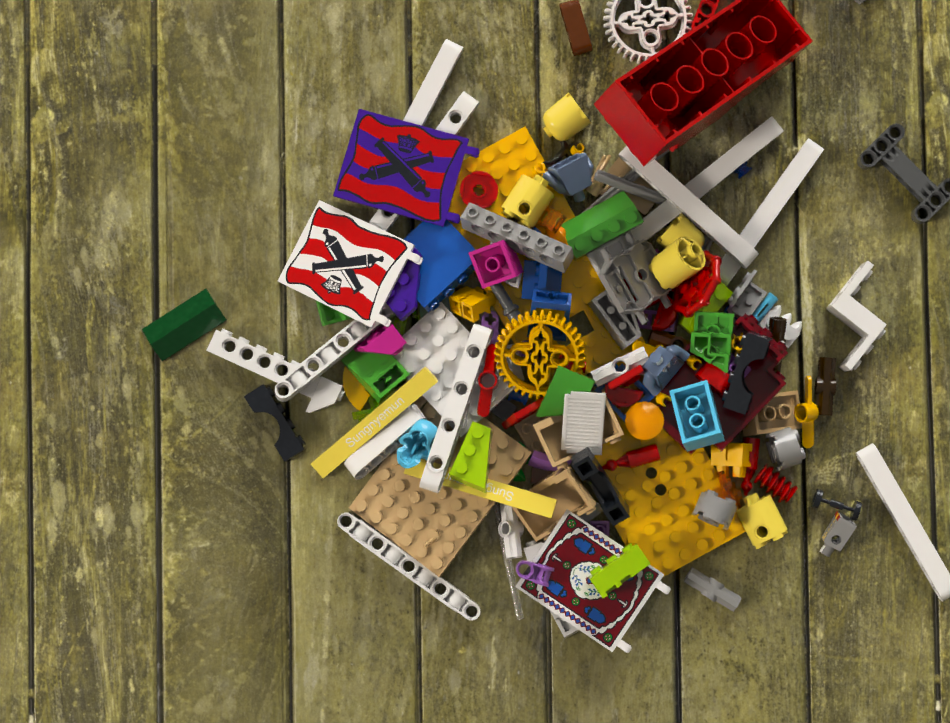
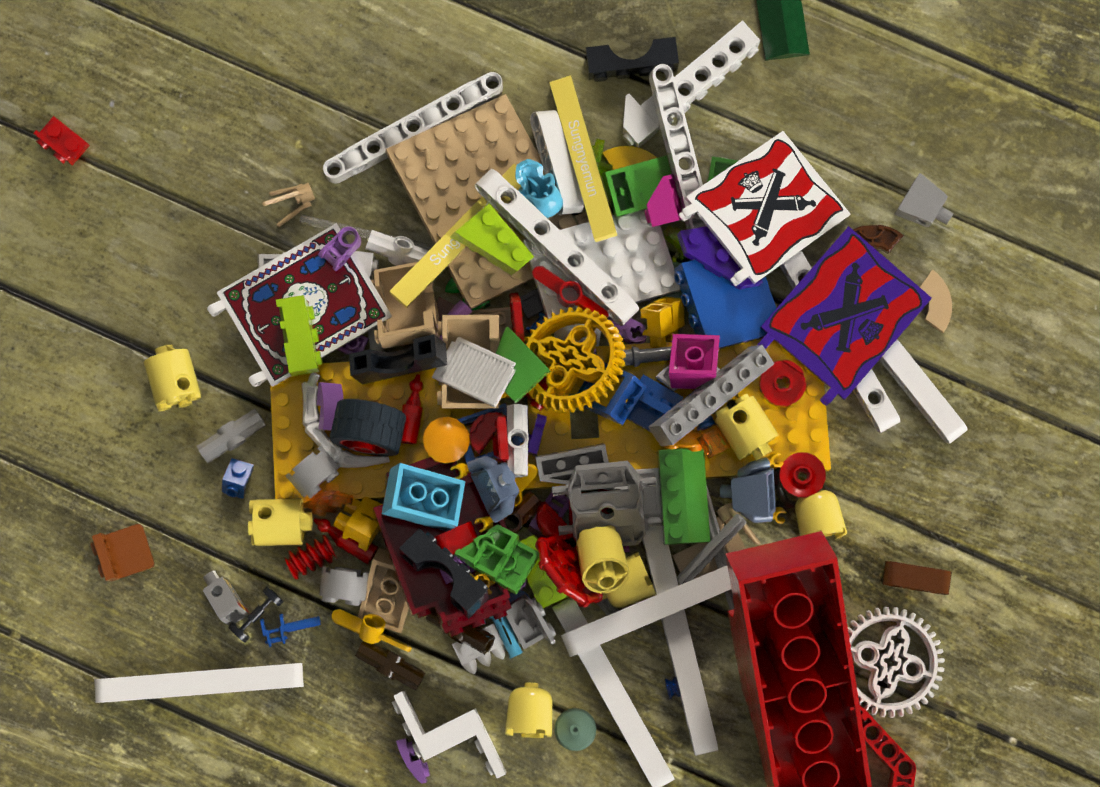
camera: 110 degrees right, 5 degrees down
none -> dark orange bracket [91,524,155,582]
none -> light yellow cylinder [144,345,201,412]
none -> blue bracket [222,458,254,499]
none -> blue piece [260,613,321,647]
none -> tan plant [262,183,315,227]
none -> white animal [302,373,390,468]
none -> medium lavender slope [316,382,344,430]
none -> black wheel [329,399,406,456]
none -> medium lavender slope [396,738,430,784]
none -> light yellow cylinder [505,682,552,738]
none -> dark purple plate [528,414,547,456]
none -> sand green piece [554,708,596,751]
none -> red dish [780,452,826,498]
none -> reddish brown tile [853,225,904,253]
none -> light grey torso [894,173,954,227]
none -> tan tile [920,270,952,333]

